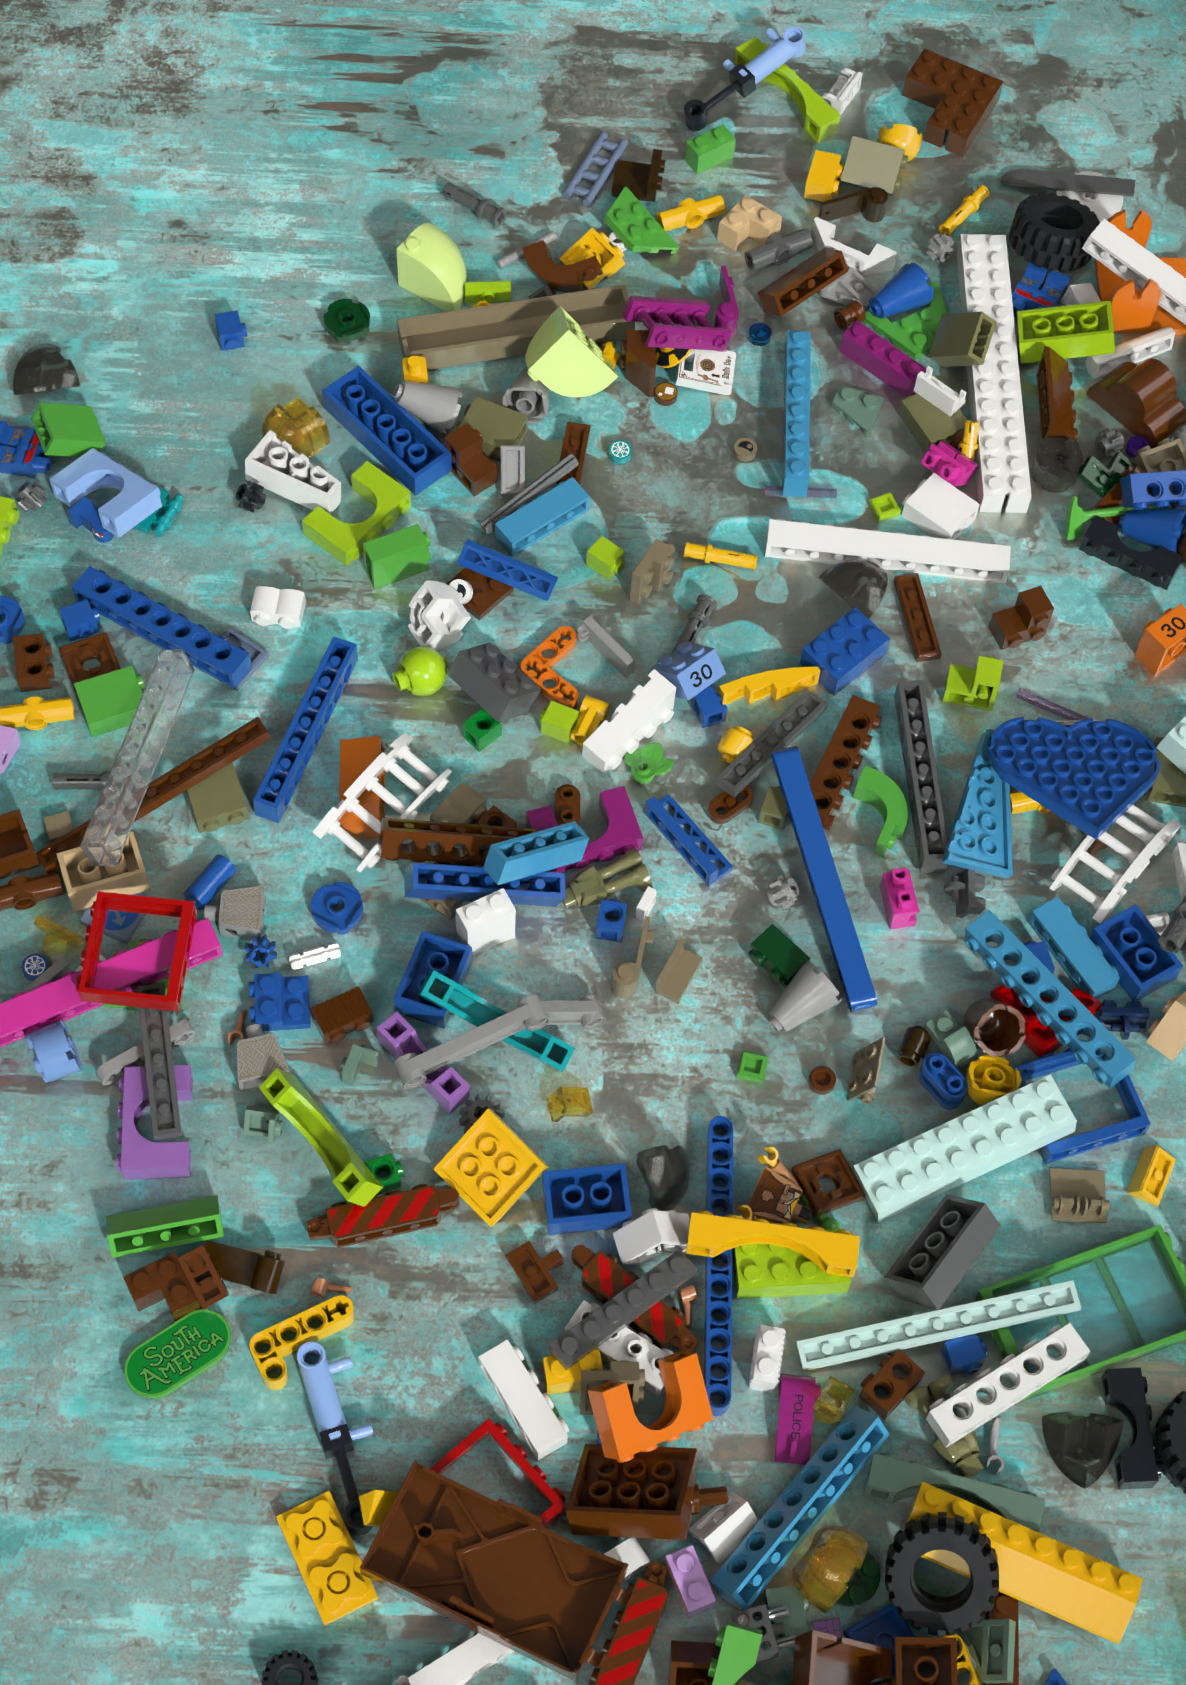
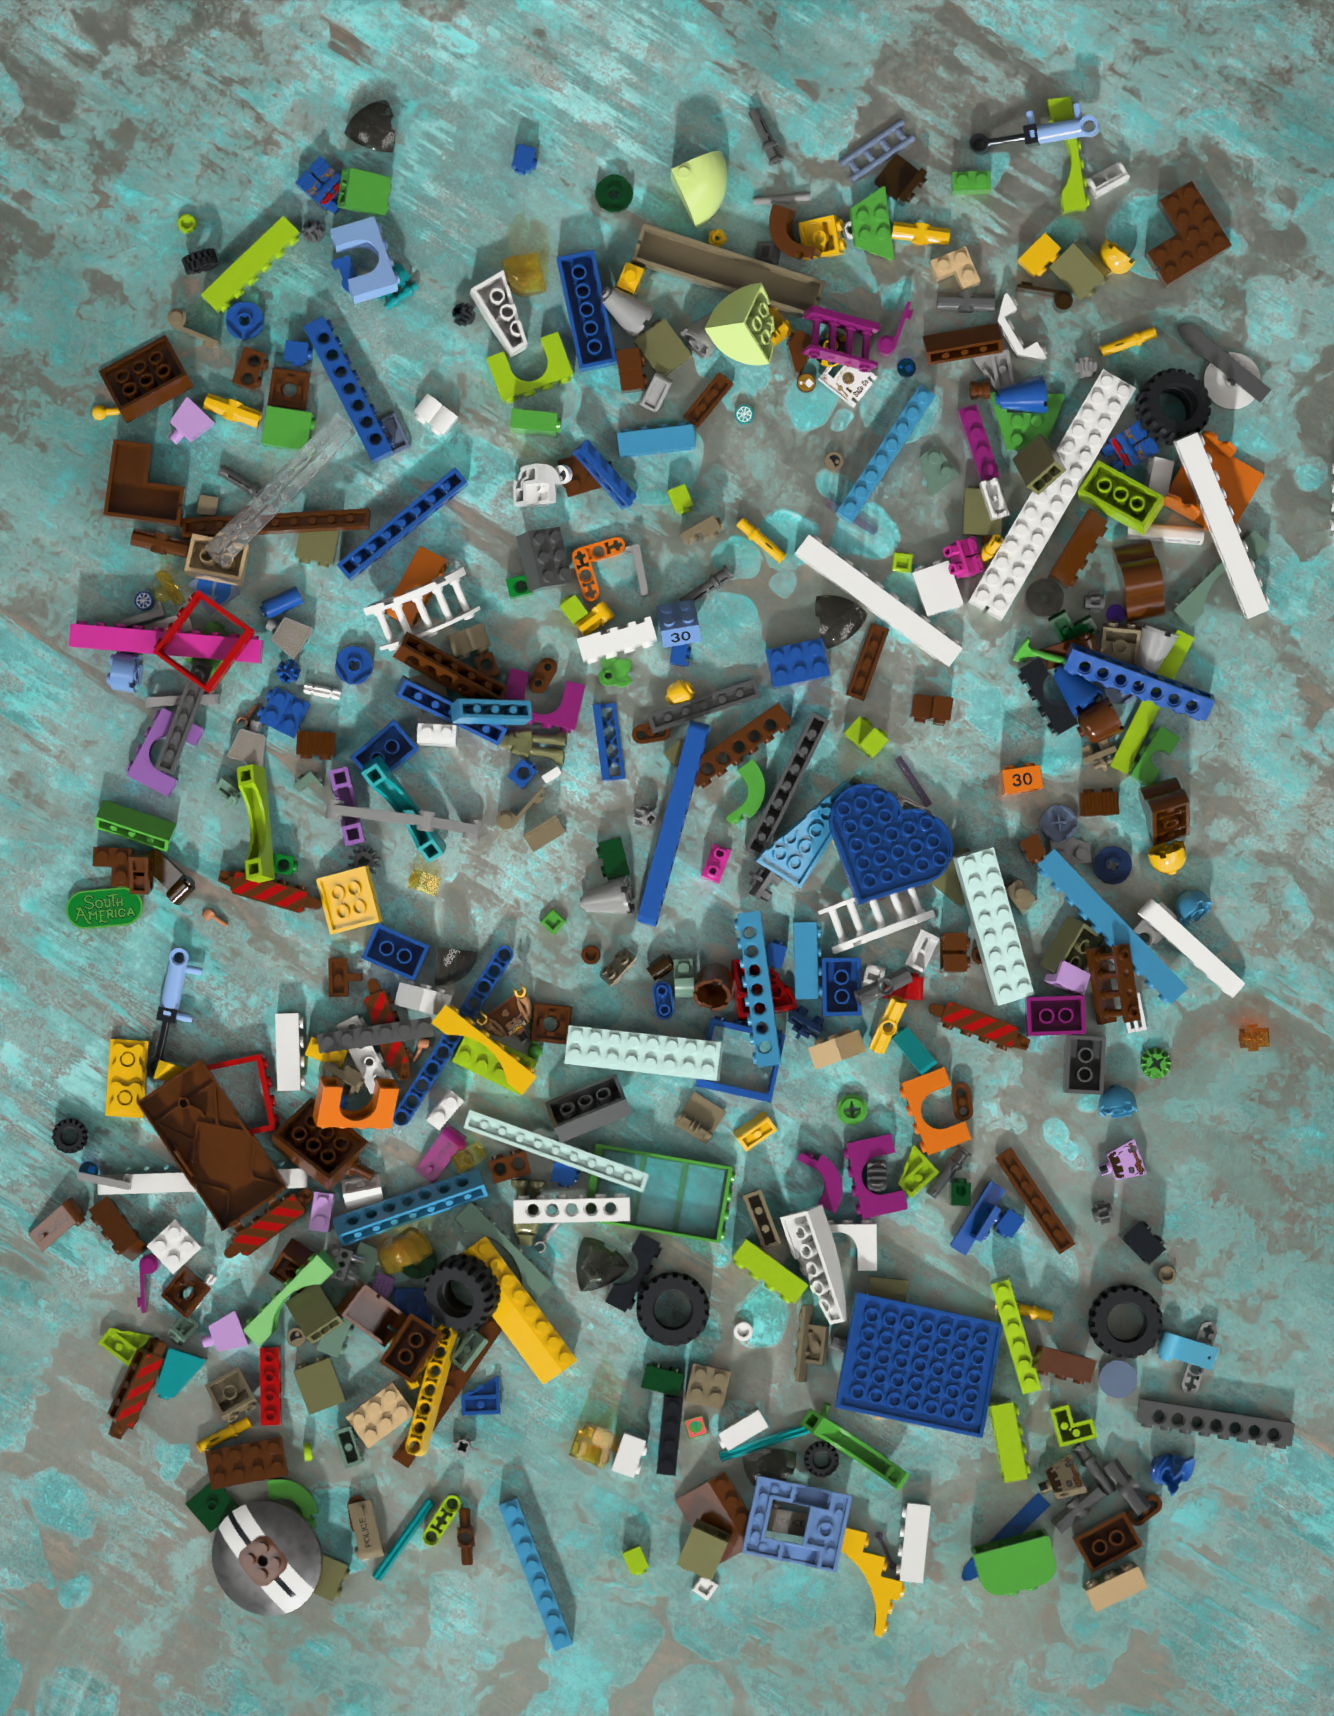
camera: 30 degrees right, 25 degrees up
yellow beam [249,1295,355,1390] -> none
lime brick [392,646,449,696] -> none
lime plate [465,281,511,304] -> none
dark grey axle [480,454,579,534] -> none
yellow slope [718,667,821,705] -> none
yellow cylinder [966,1055,1022,1106] -> none

